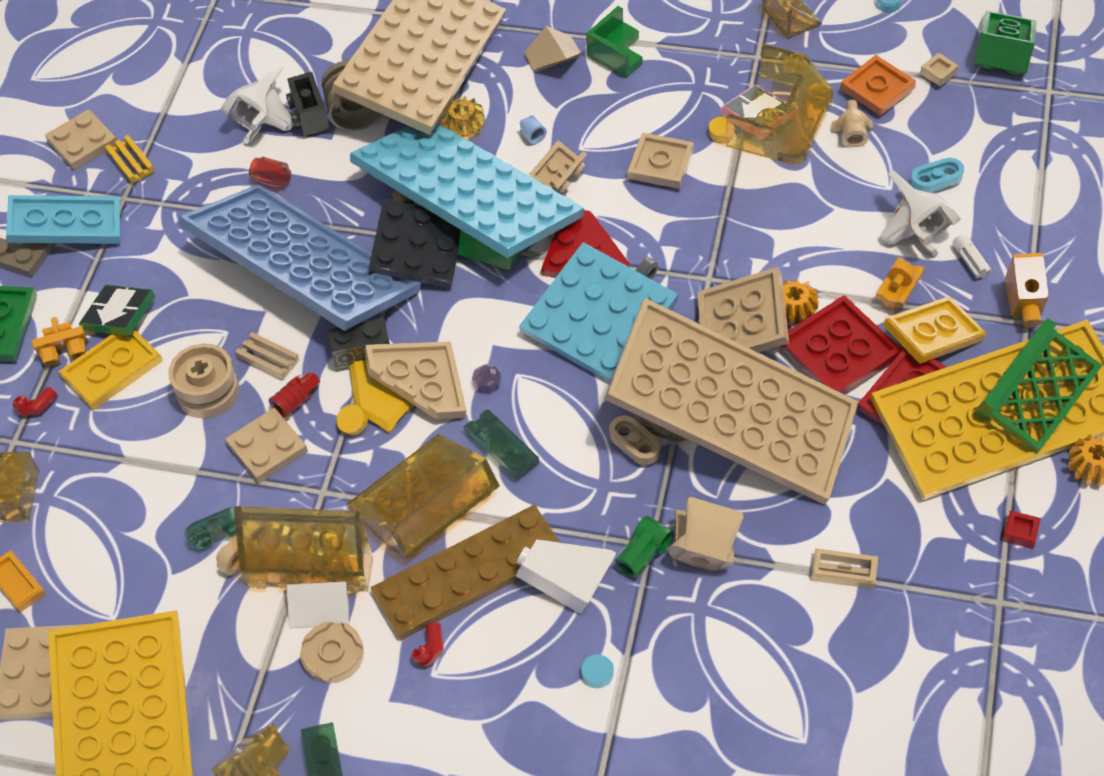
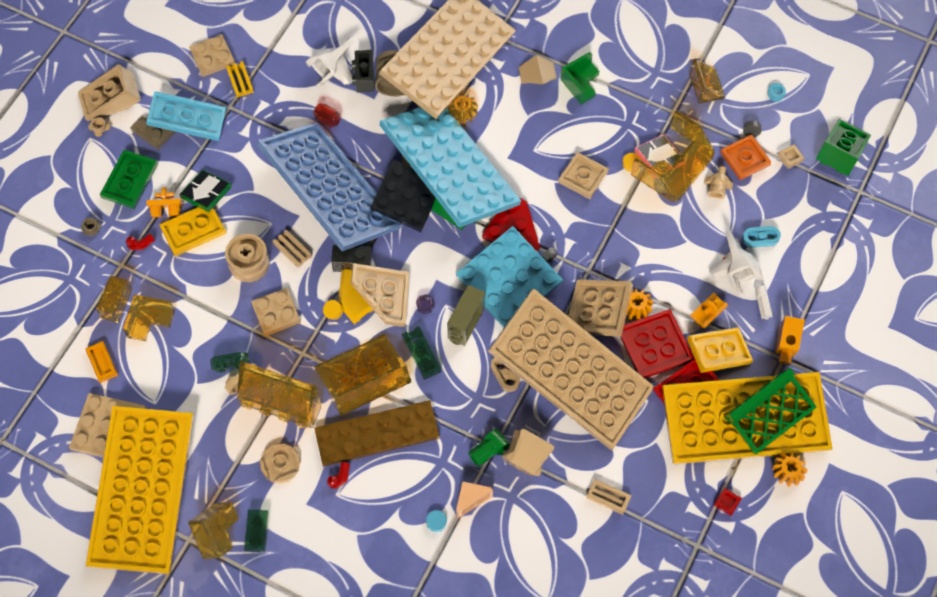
camera: 10 degrees right, 10 degrees up
red hinge [268,372,320,419] -> none
white sticker [286,582,349,628] -> none
white slope [516,539,616,614] -> none
light blue hose [519,115,547,144] -> none
tan bracket [528,140,587,195] -> none
none -> clear yellow panel [123,294,175,342]
none -> olive window [447,285,486,346]
none -> light nougat slope [456,482,493,518]
none -> dark grey tile [743,121,762,137]

